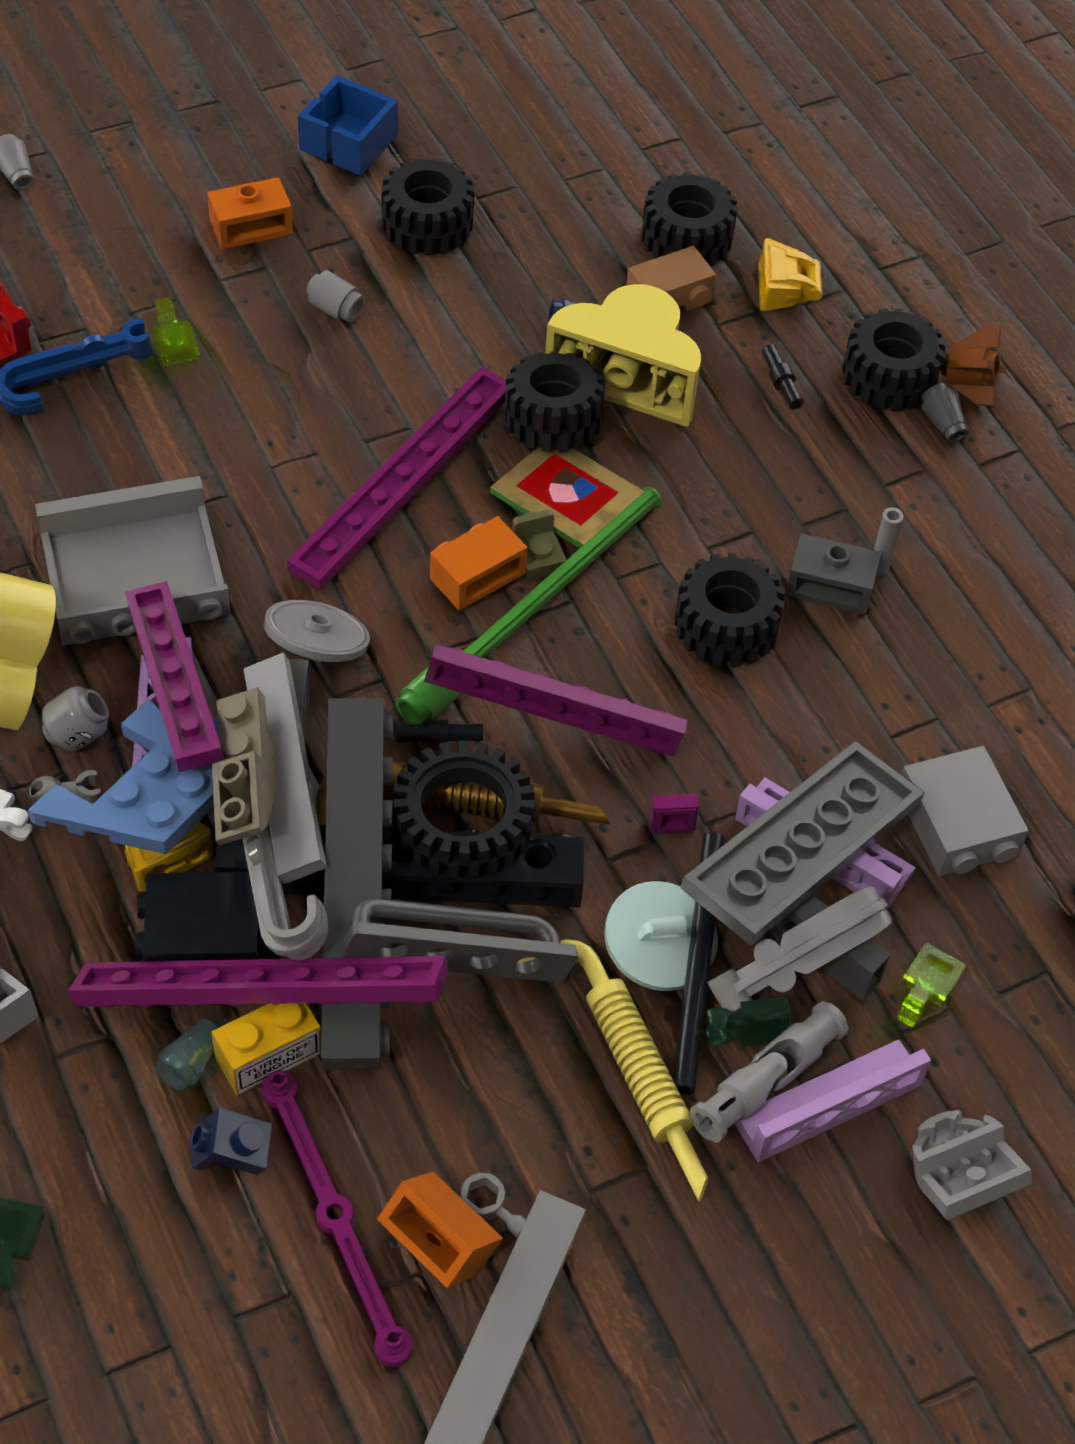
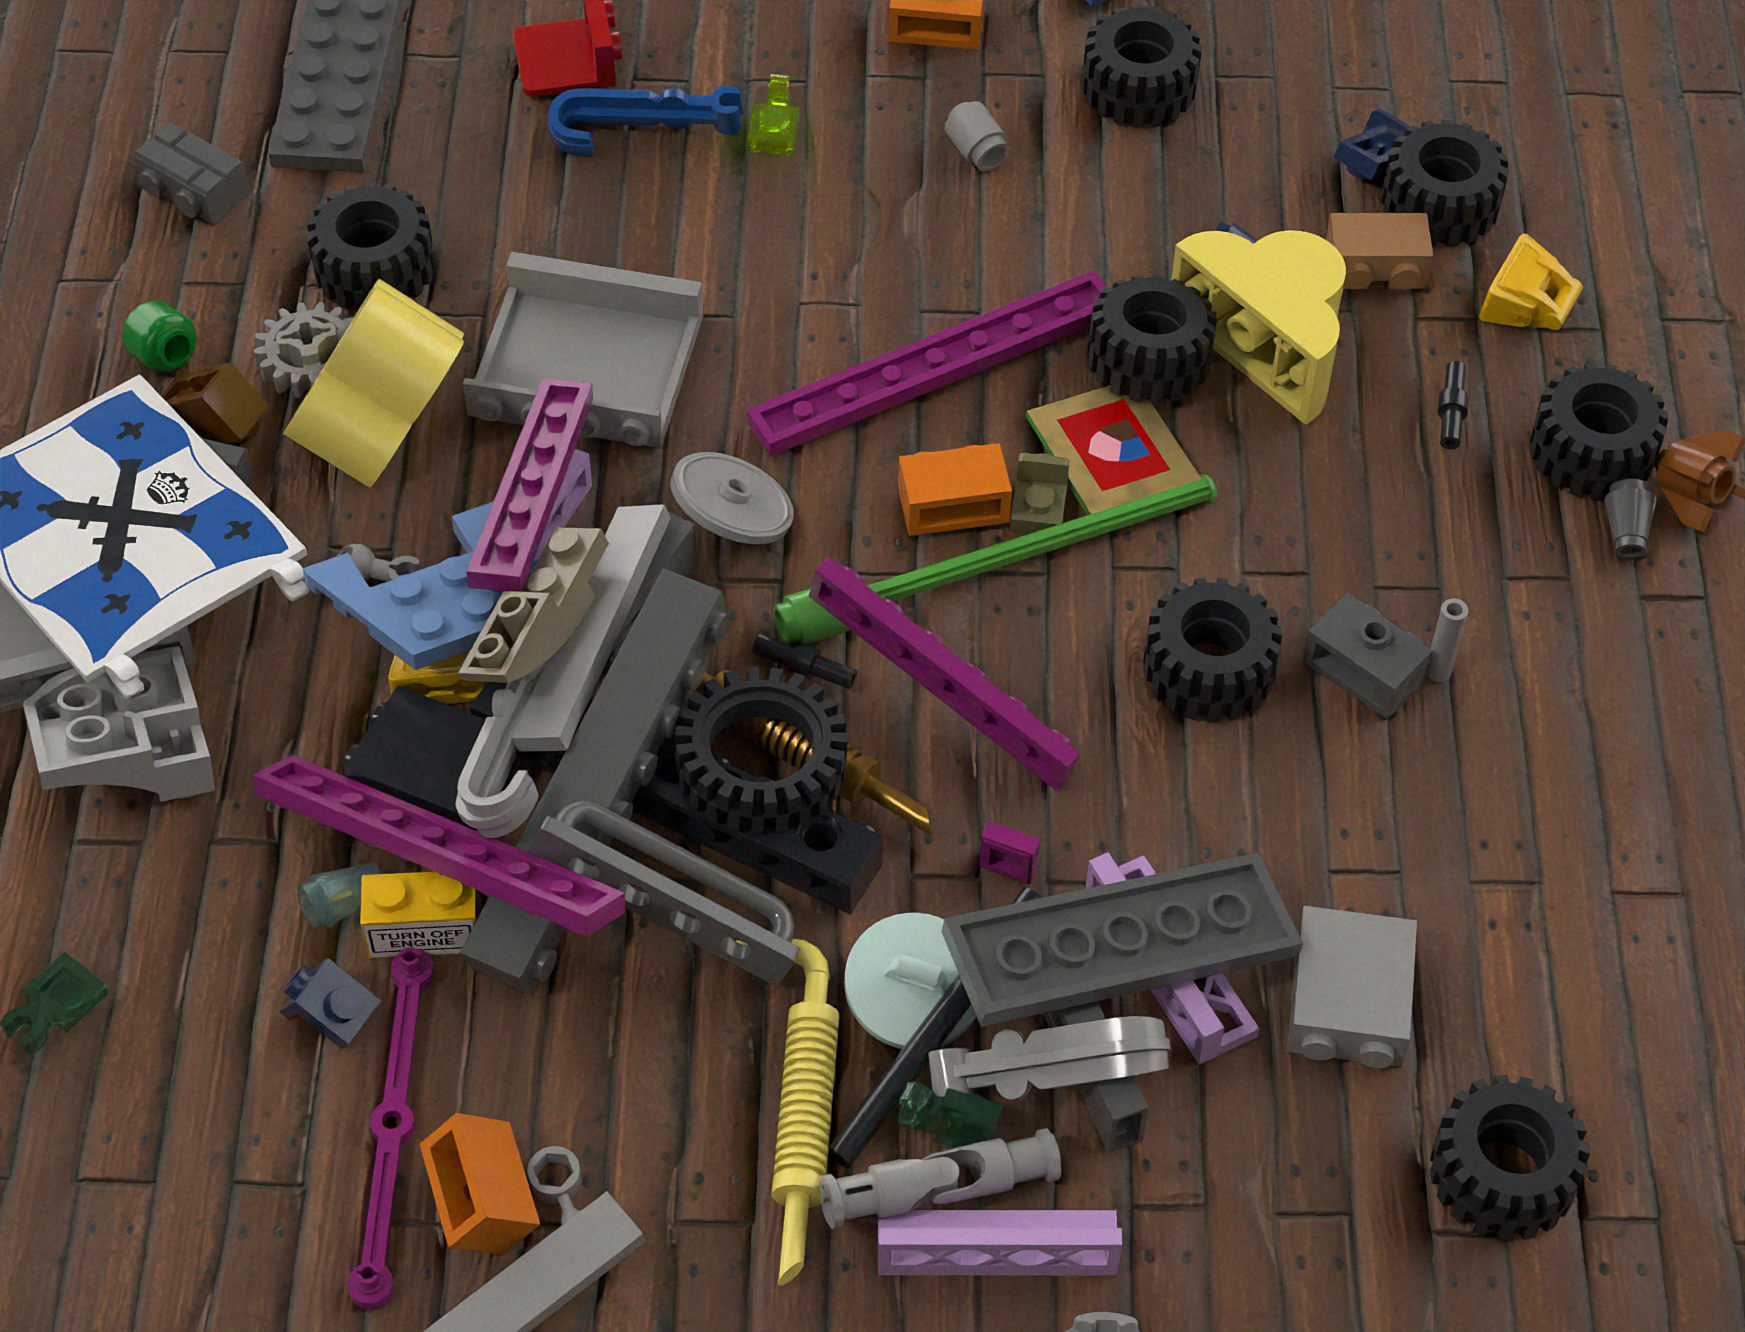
camera: 30 degrees right, 0 degrees up
light grey head [42,686,109,752] -> none
clear neon green plate [897,942,967,1028] -> none
none -> dark blue bracket [1333,109,1411,180]

